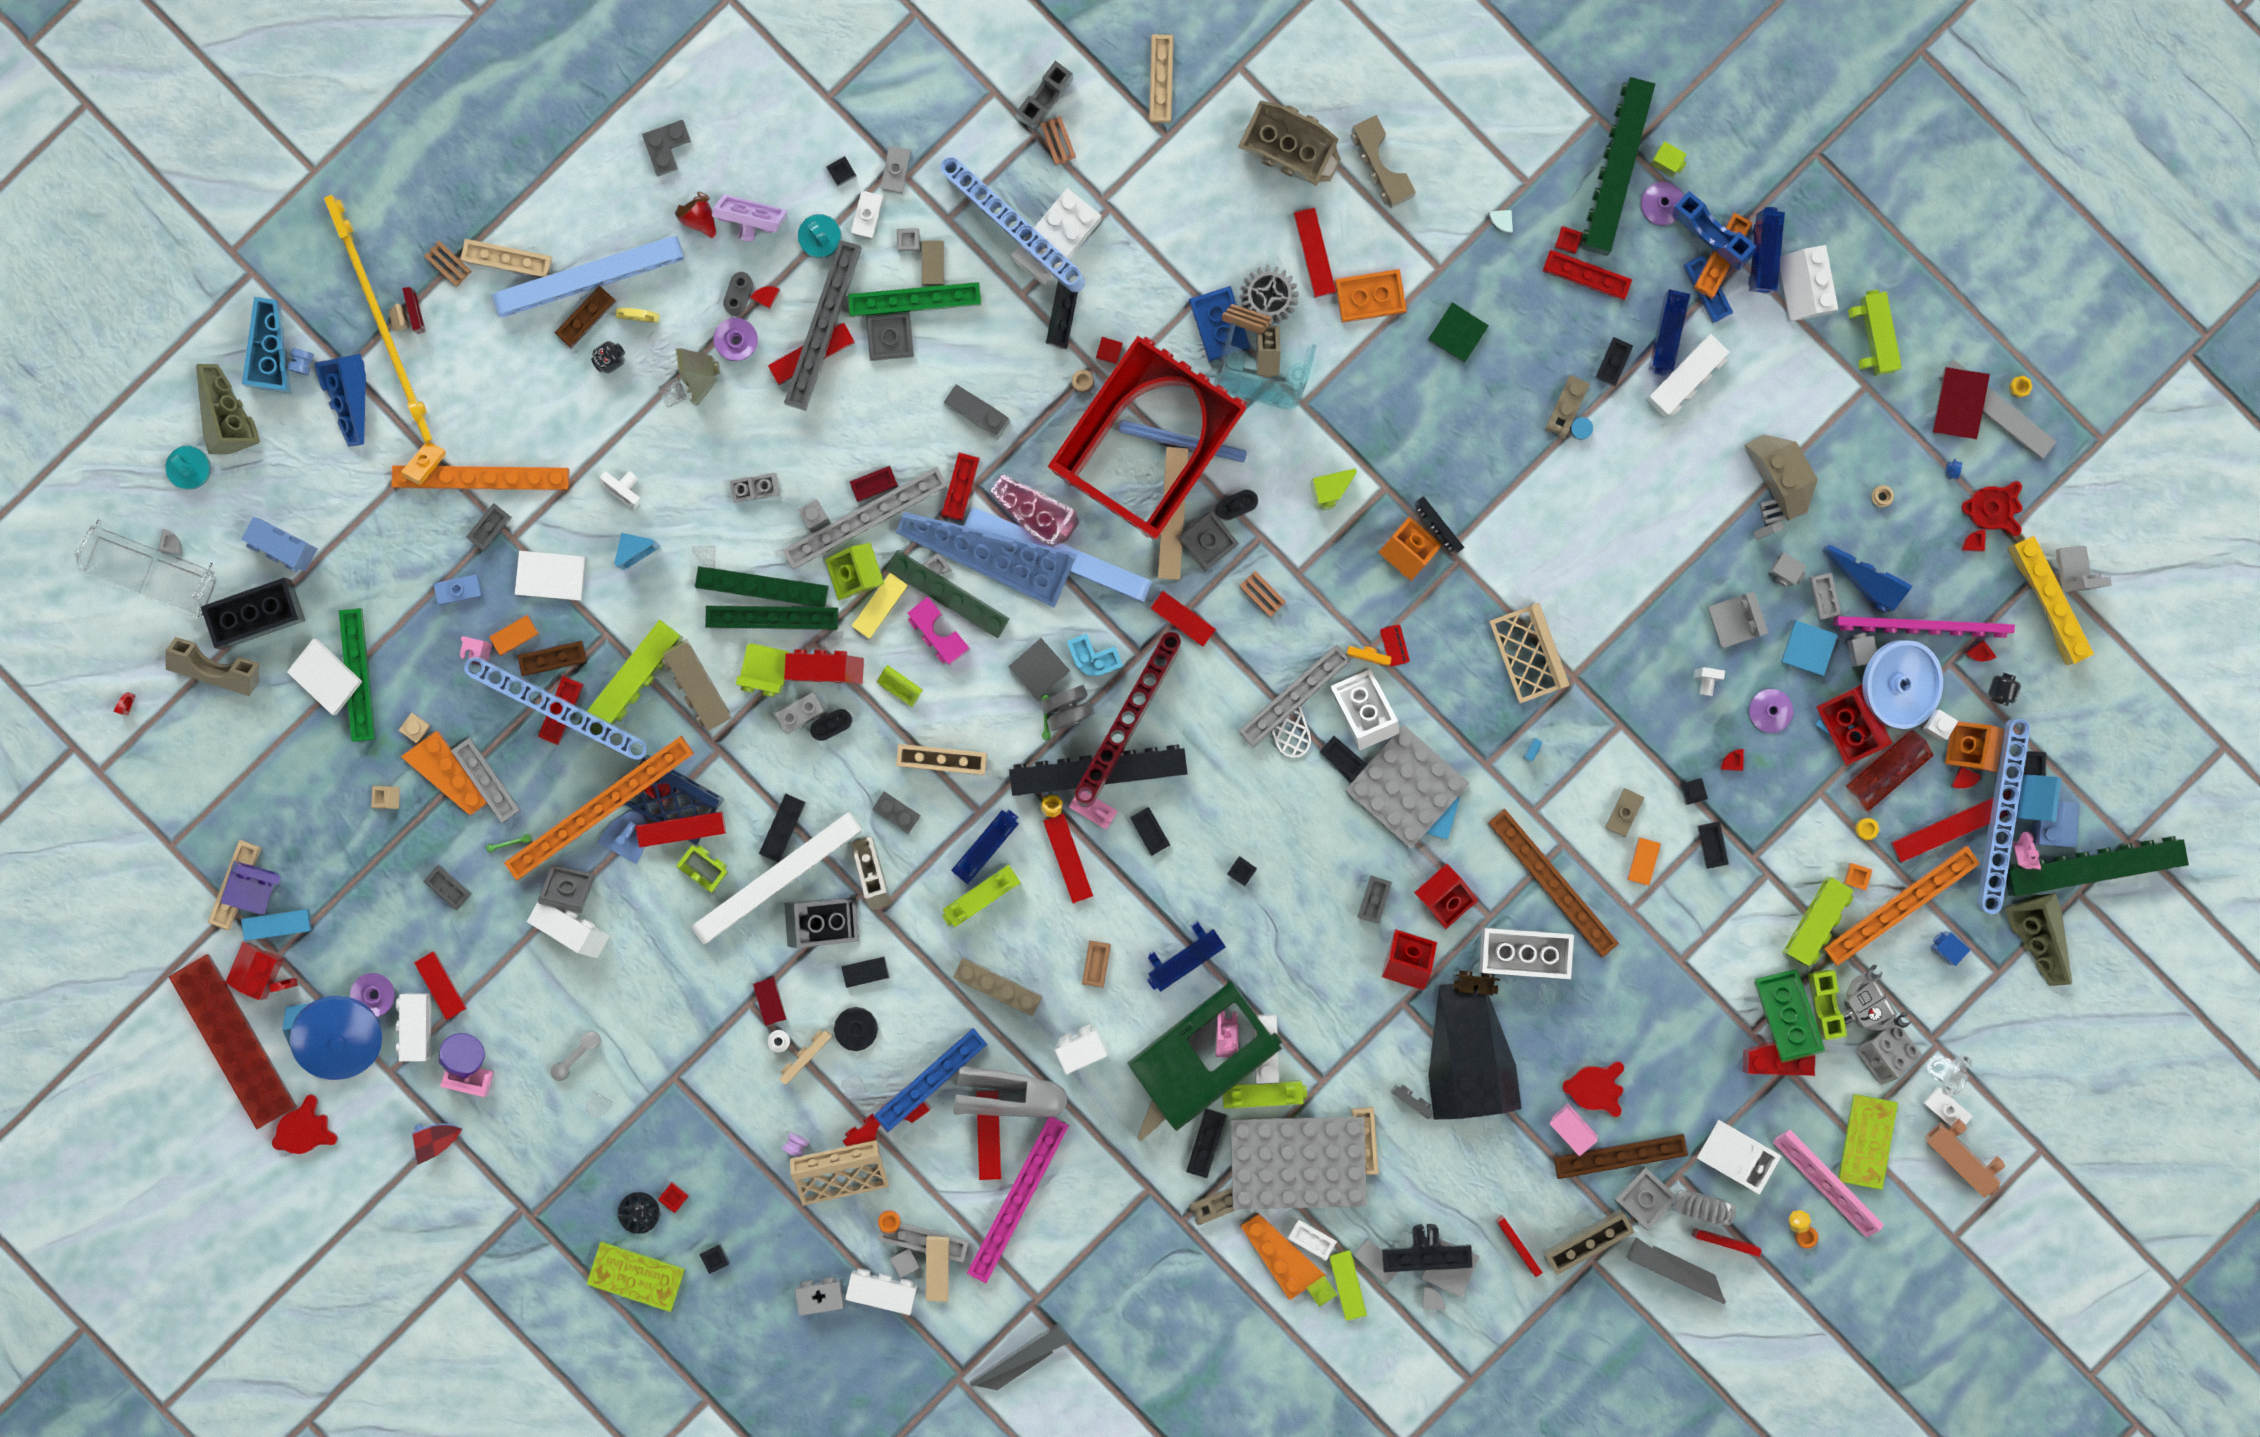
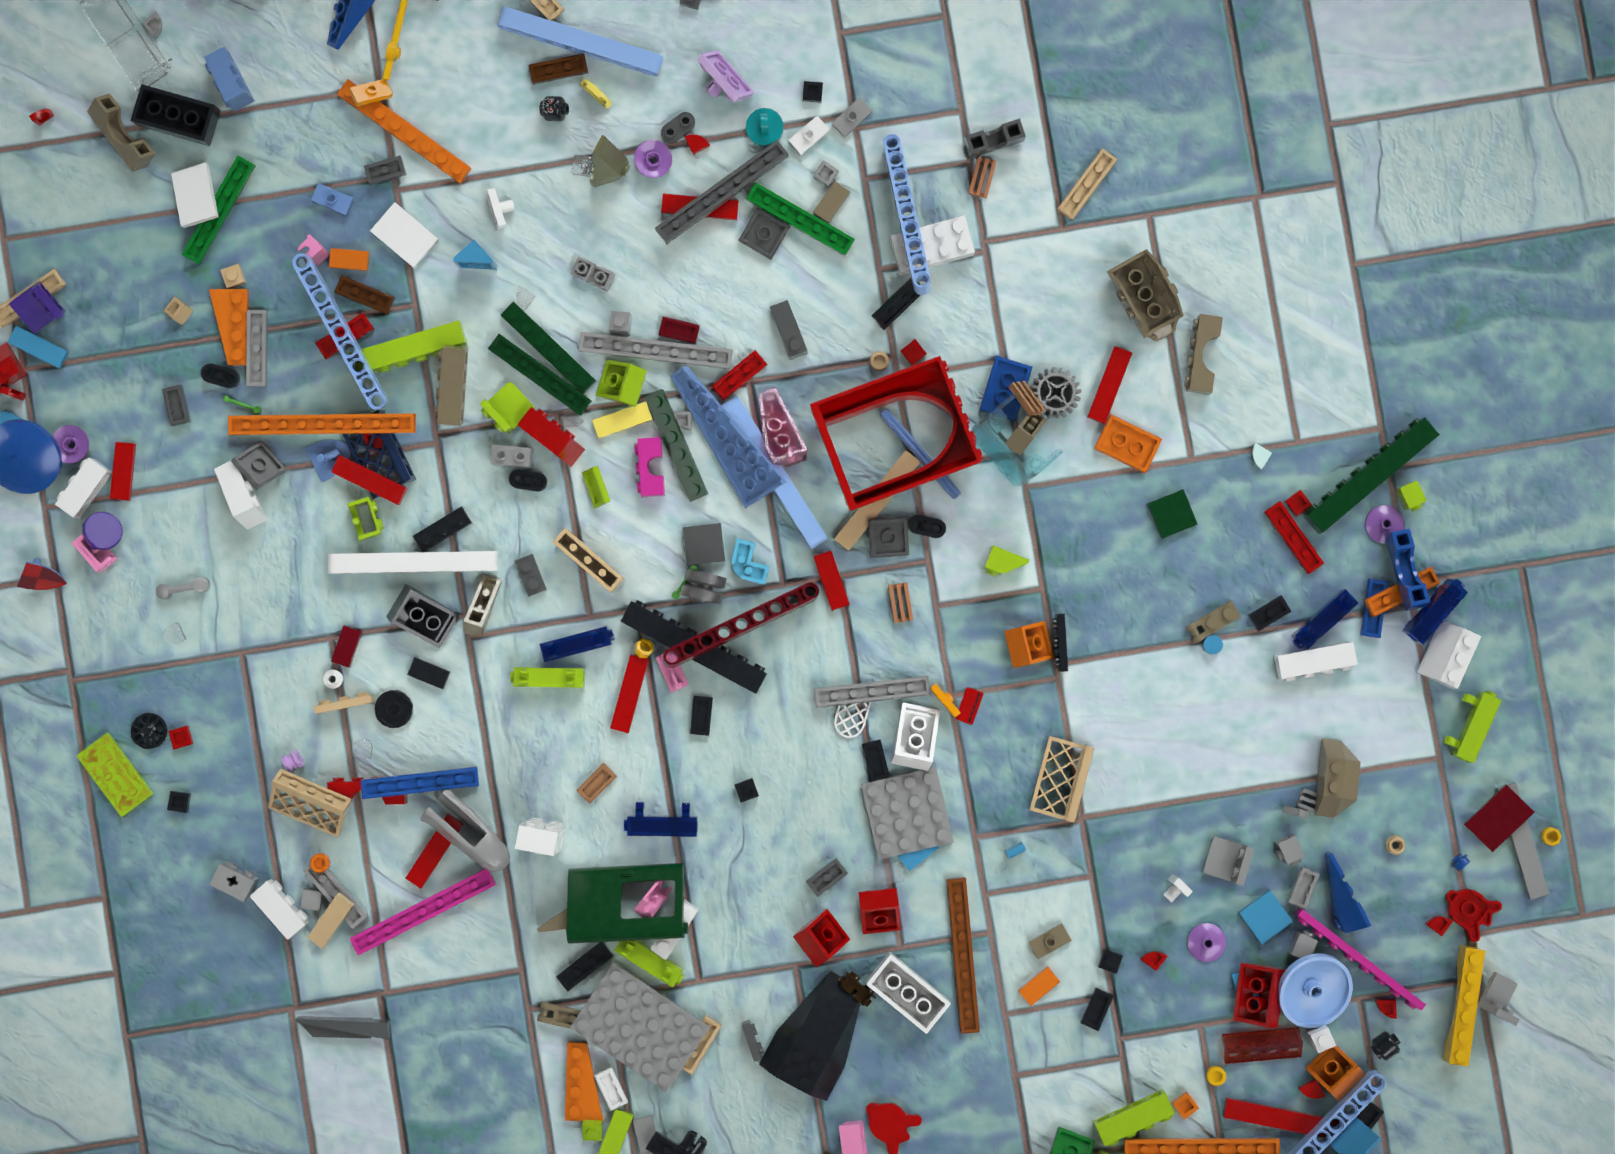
camera: 40 degrees right, 0 degrees up
red hat [675,192,716,239] -> none
dark tan brick [953,957,1043,1017] -> none
none -> black plate [201,364,240,389]

